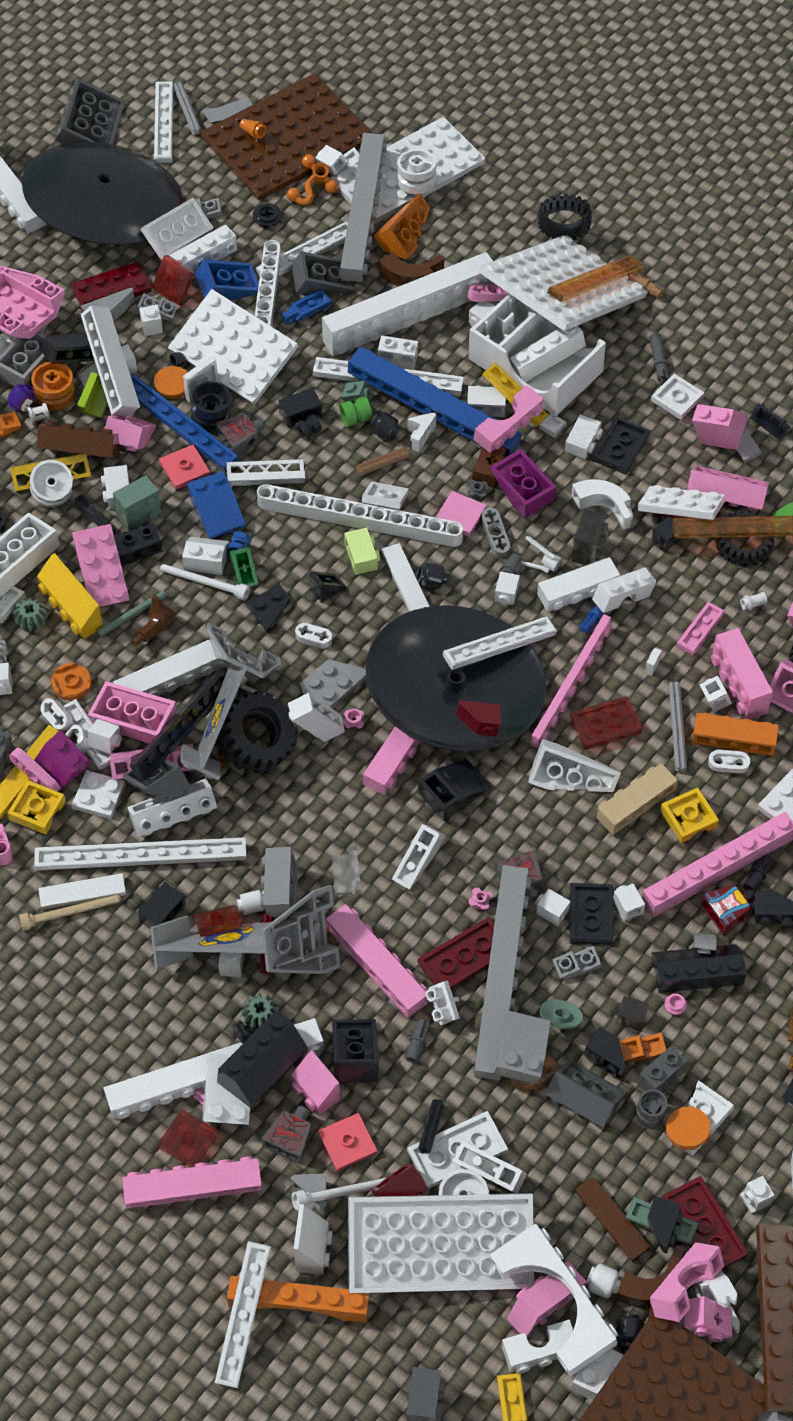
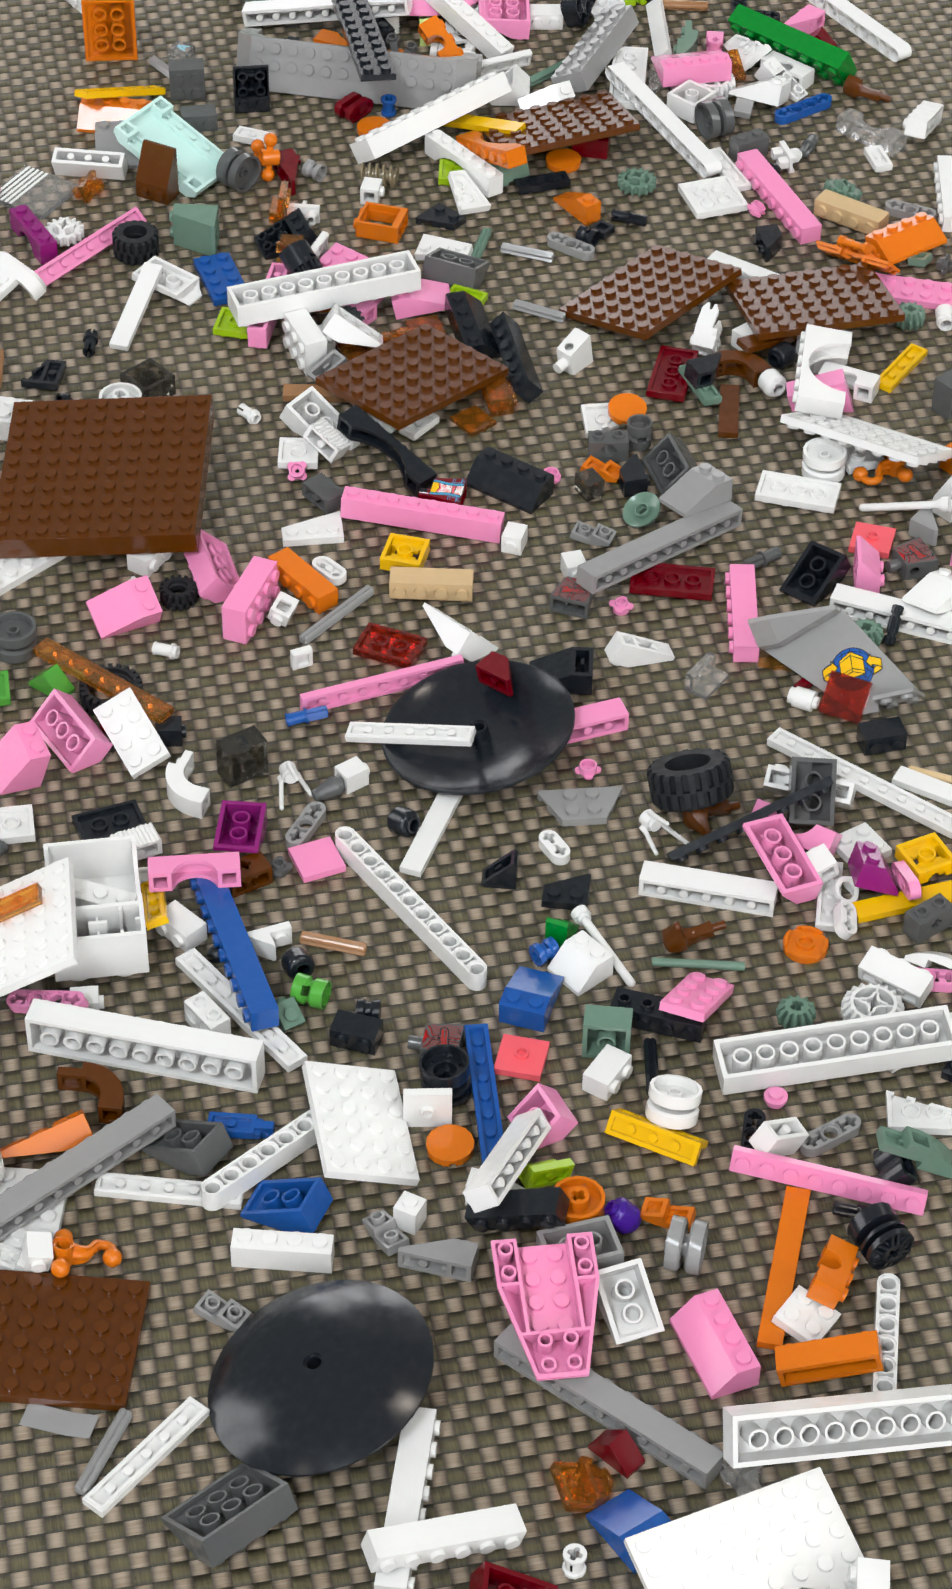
camera: 140 degrees left, 15 degrees down
white bush [27,403,50,424] -> none
reddish brown slope [36,421,120,458] -> none
yellow slope [37,553,103,640] -> none
dark red plate [70,262,152,309] -> none
white plate [140,198,214,260] -> none
clear red plate [152,255,195,305] -> none
black hinge [170,352,186,367] -> none
light grey piece [181,623,281,781] -> none
black slope [217,1011,308,1108] -> none
white fence [227,459,305,486] -> none
orange cone [240,119,266,139] -> none
black gear [253,203,282,228] -> none
light grey slope [260,847,298,918] -> none
white brick [288,693,345,742] -> none
yellowish green brick [344,528,380,575] -> none
white plate [362,481,409,510] -> none
dark red brick [370,1164,428,1197] -> none
black axle [418,1099,444,1154] -> none
white hips [425,981,460,1025] -> none
white slope [453,1141,527,1194] -> none
white brick [537,557,620,612] -> none
black tile [570,883,613,945] -> none
white arch [592,568,657,613] -> none
bright pink arch [650,1242,724,1322] -> none
bright pink tile [676,602,725,656] -> none
bright pink brick [684,1296,733,1342] -> none
light grey slope [693,932,717,954] -> none
white brick [740,1176,774,1214] -> none

